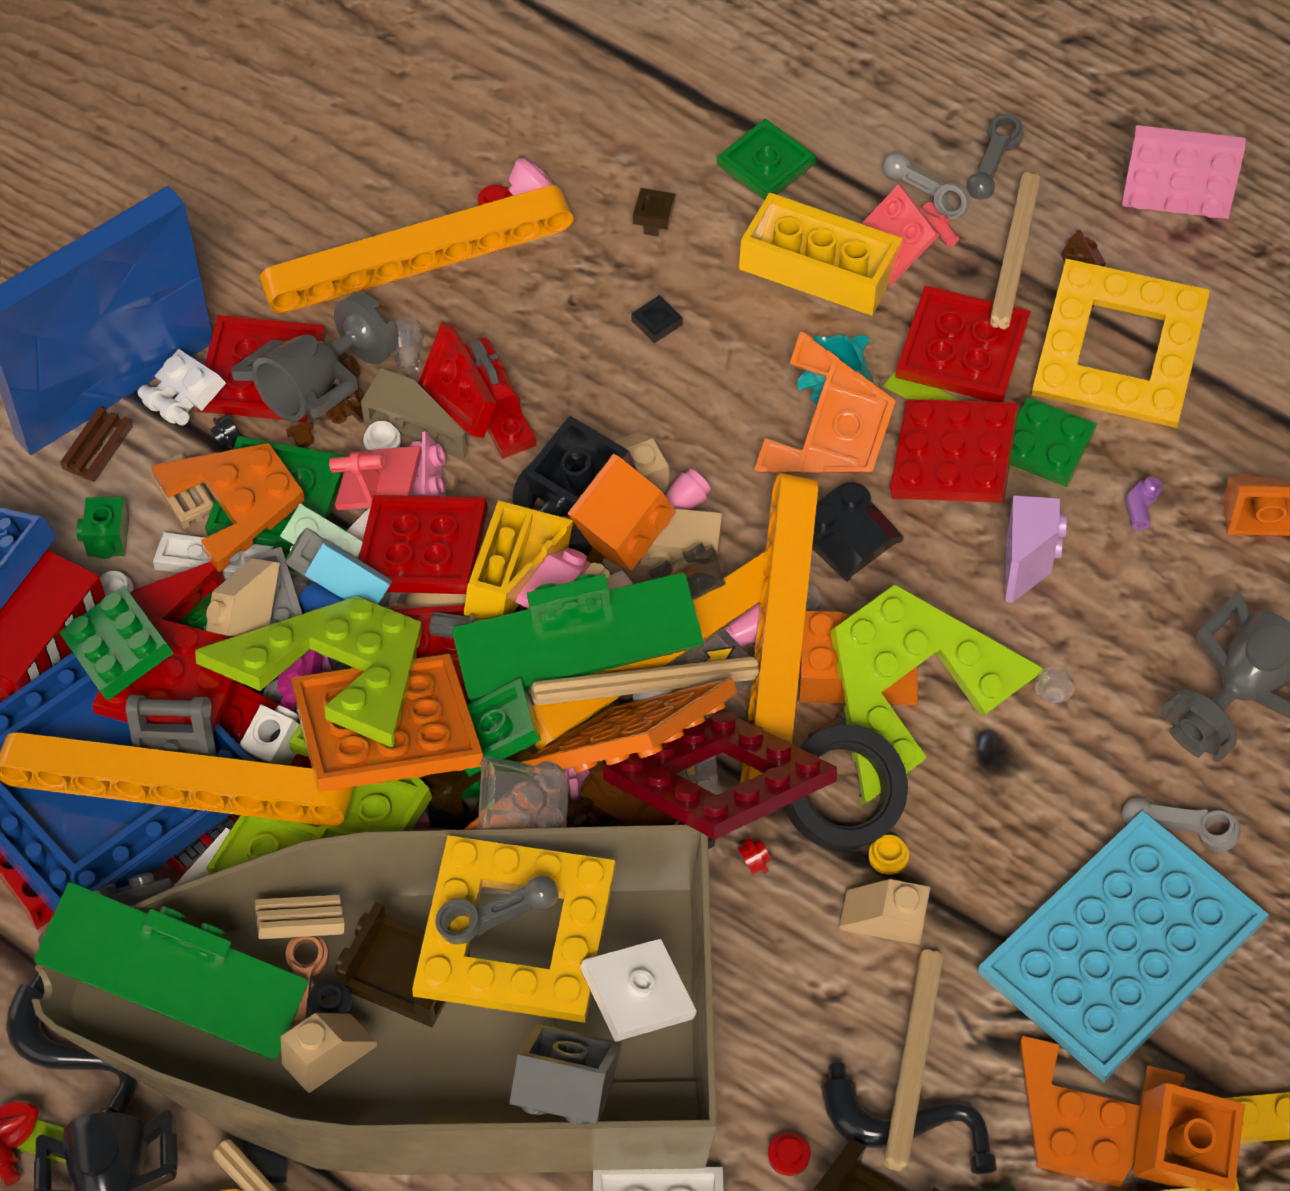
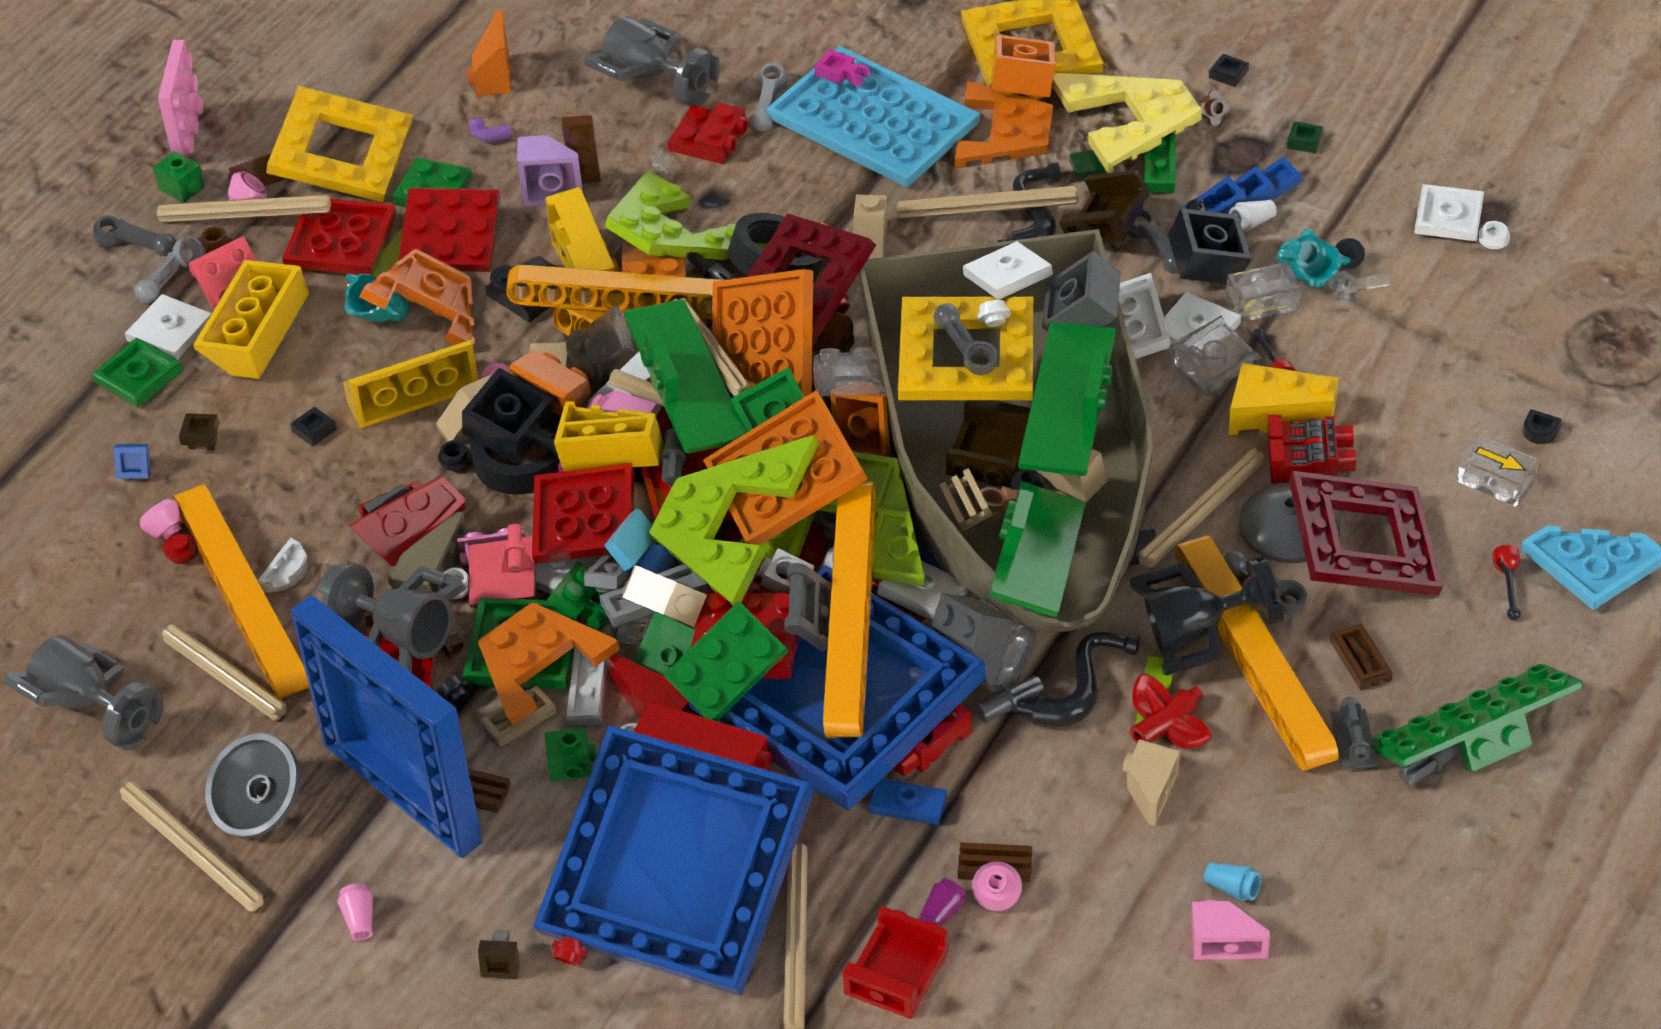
camera: 95 degrees left, 10 degrees down
none -> dark grey piece [4,635,164,751]
none -> blue tile [113,443,151,479]
none -> tan axle [120,781,264,912]
none -> white plate [125,294,212,360]
none -> green brick [153,151,205,203]
none -> tan axle [162,624,287,721]
none -> reddish brown plate [199,226,233,254]
none -> bright pink cone [227,171,267,200]
none -> white tile [257,537,308,593]
none -> yellow slope [343,340,479,429]
none -> yellow wedge [545,187,619,292]
none -> reddish brown plate [562,115,601,184]
none -> red plate [667,102,749,164]
none -> dark pink plate [814,49,869,86]
none -> white plate [977,300,1011,327]
none -> green bracket [1019,322,1116,476]

